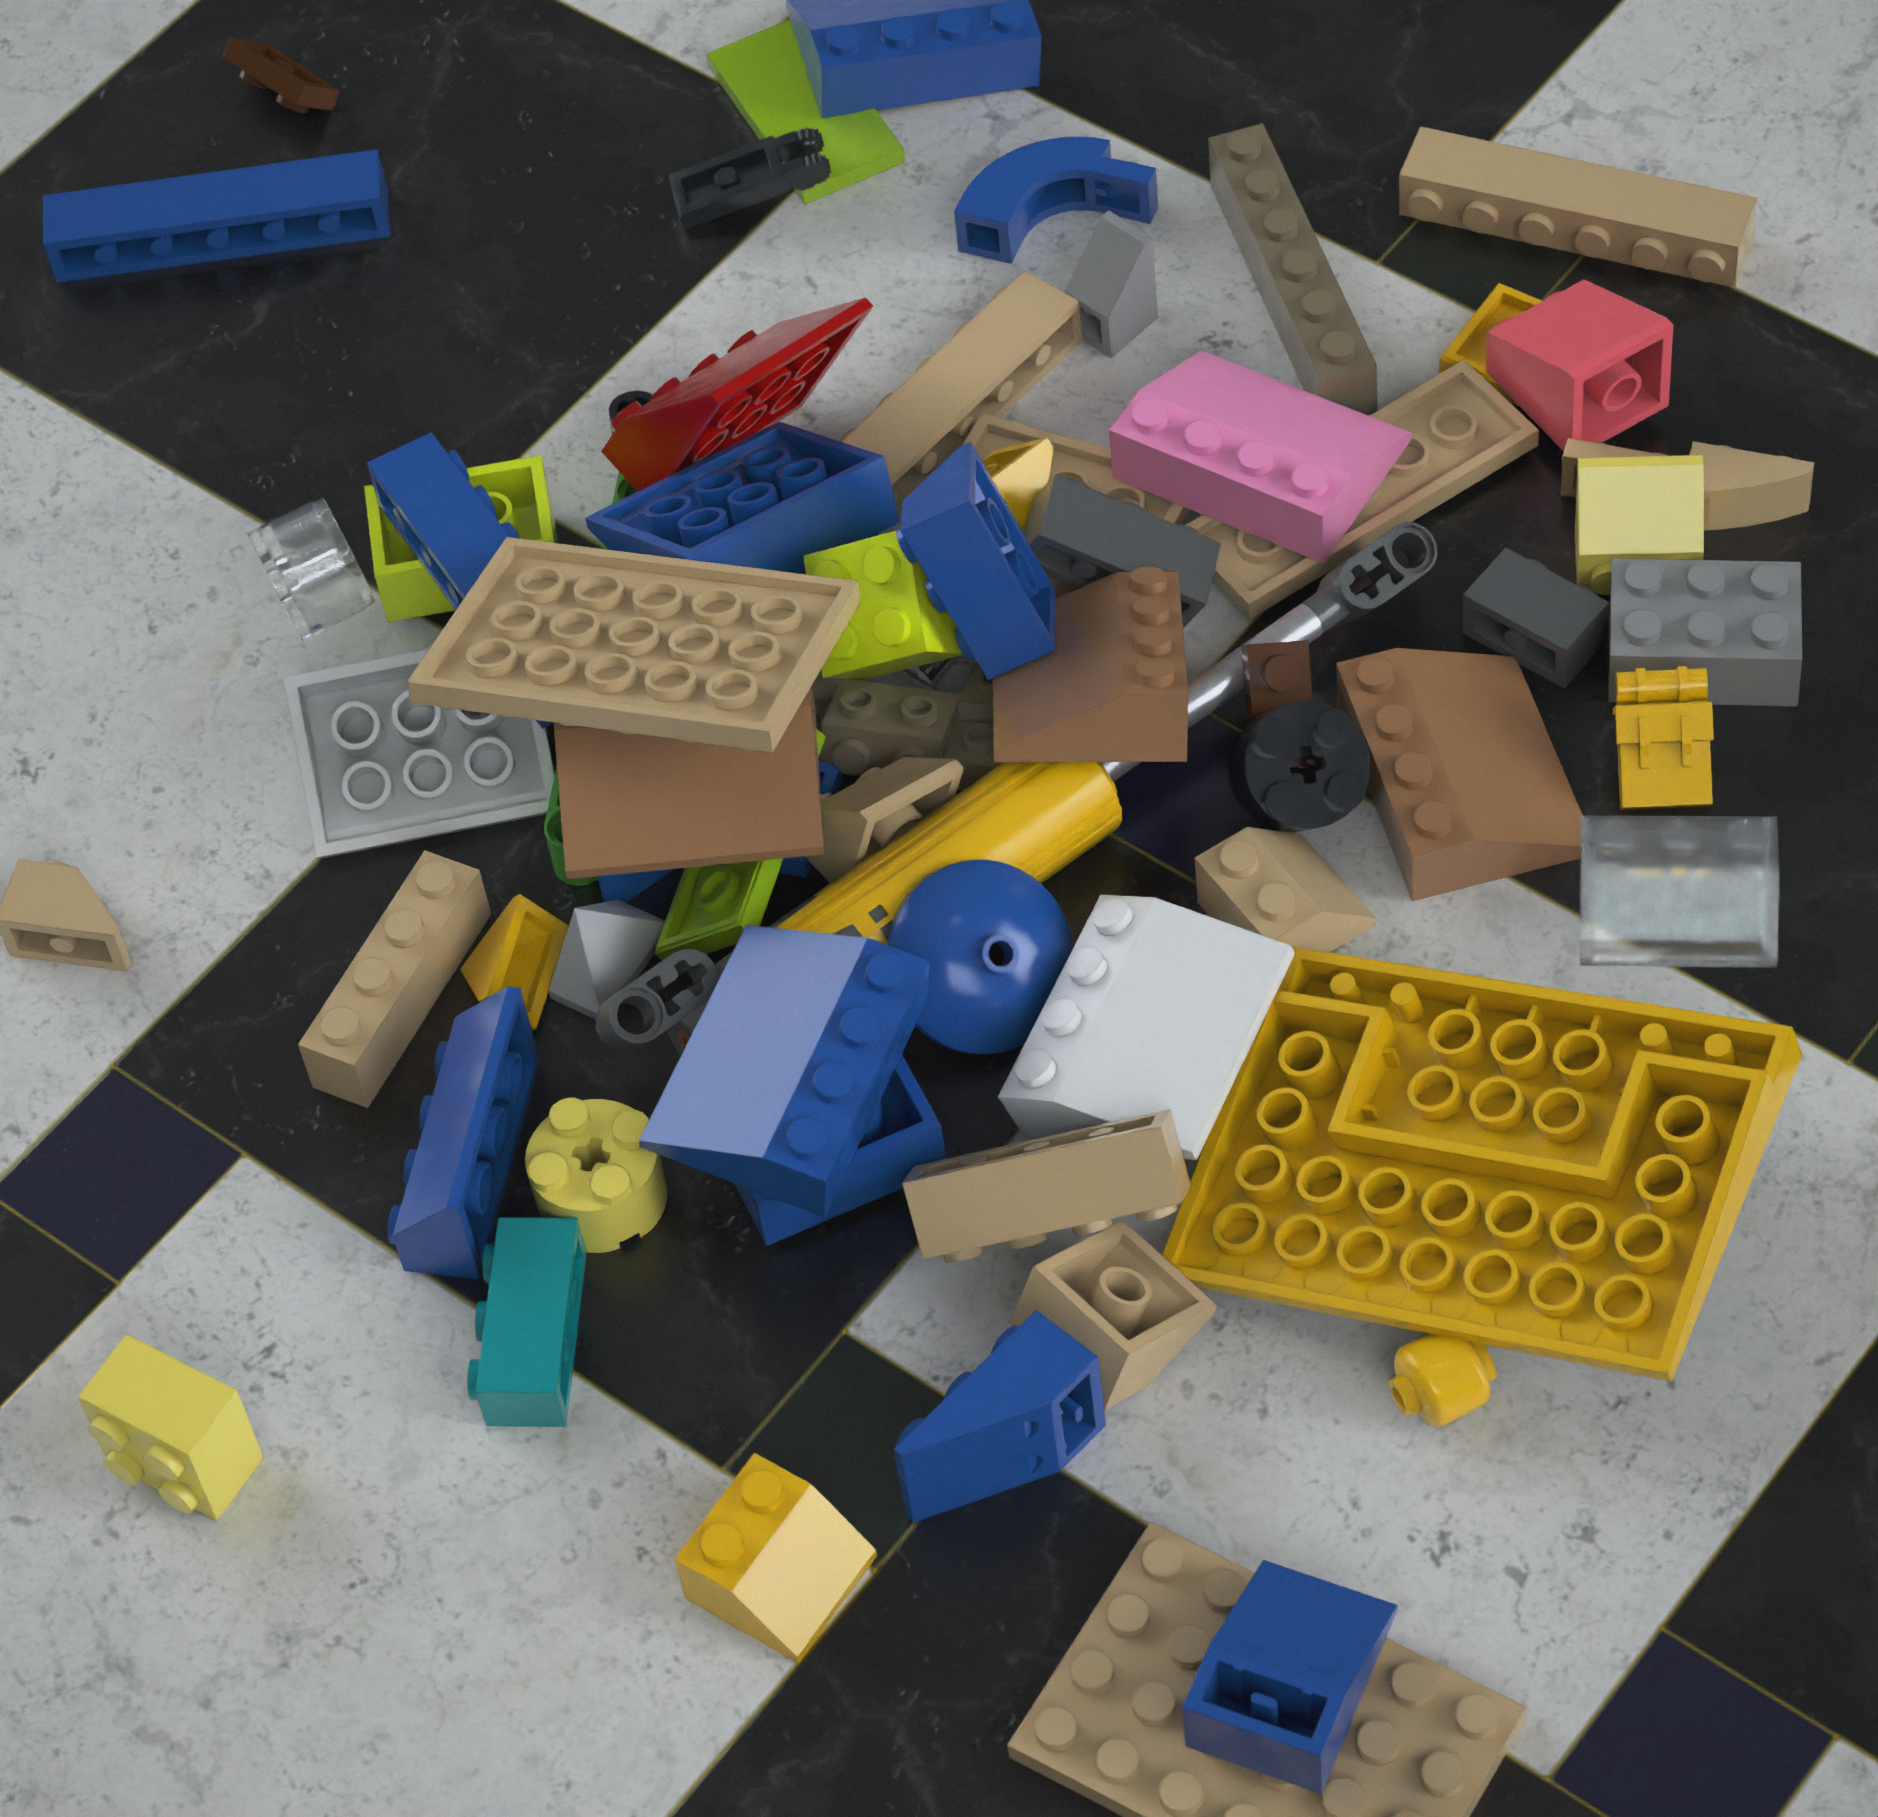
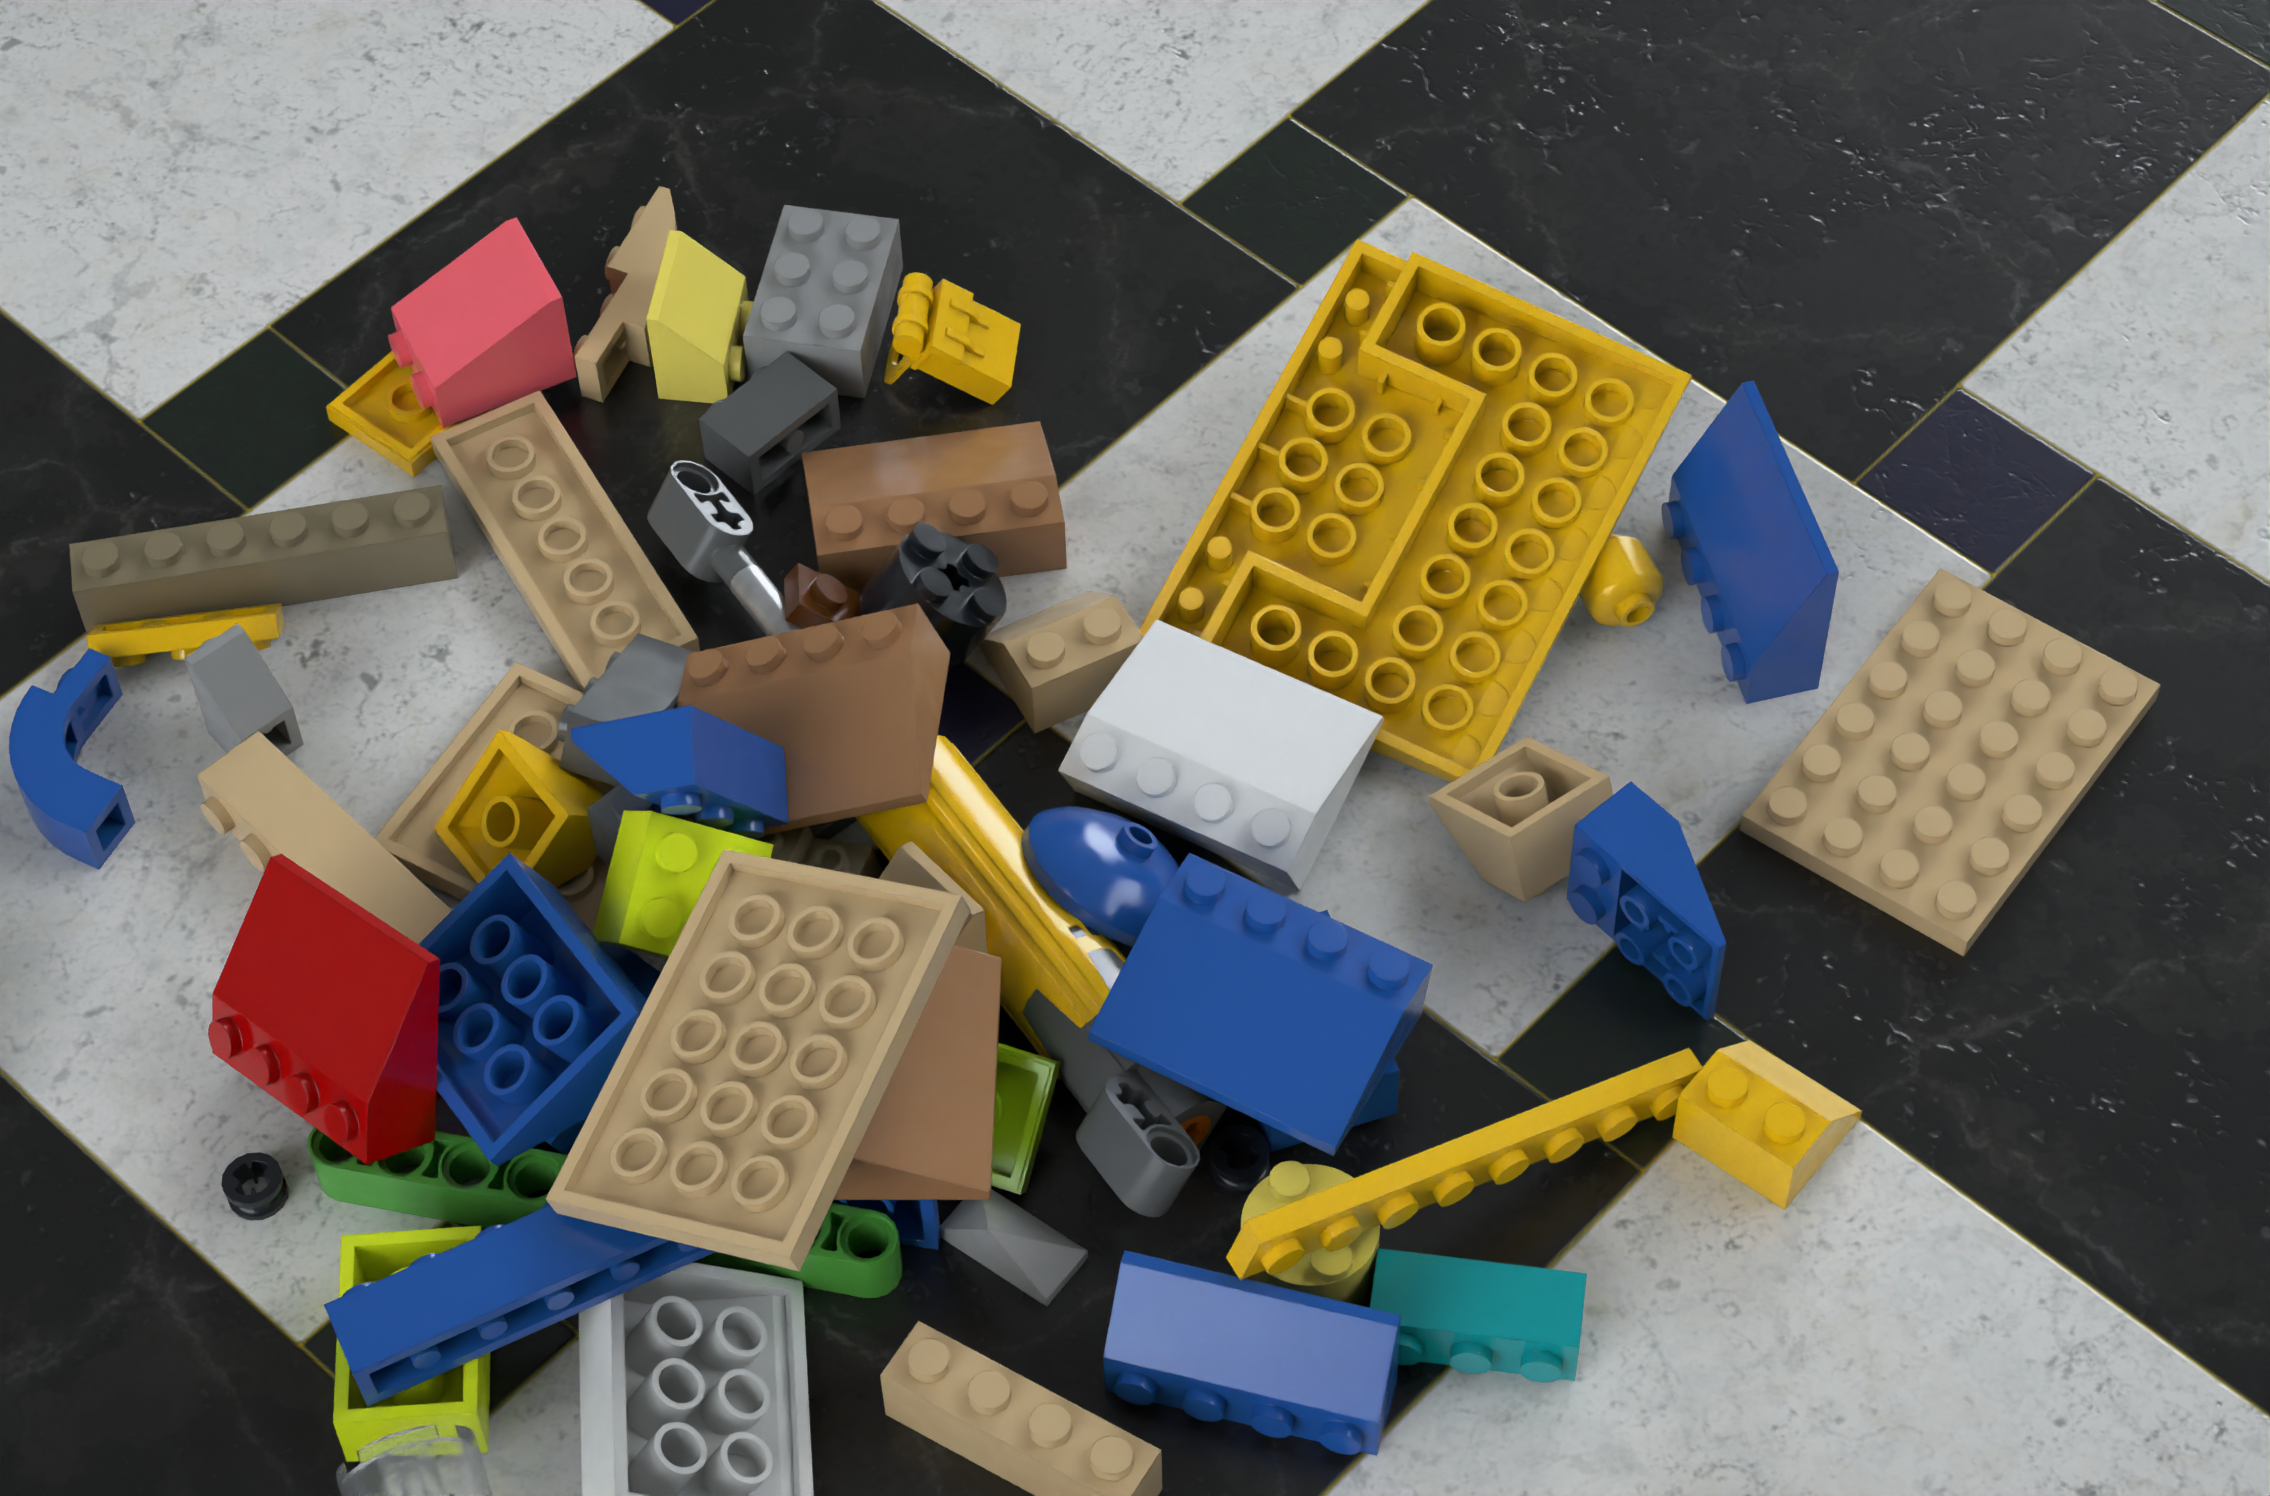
camera: 90 degrees left, 0 degrees up
yellow slope [460,894,569,1031] -> none
tan brick [902,1109,1191,1263] -> none
bright pink slope [1109,350,1411,564] -> none
blue slope [1182,1560,1398,1795] -> none
tan brick [1399,127,1757,288] -> none
clear slope [1579,815,1779,968] -> none
none -> yellow plate [86,603,285,667]
none -> yellow plate [1226,1048,1702,1280]
none -> blue slope [1661,380,1839,704]

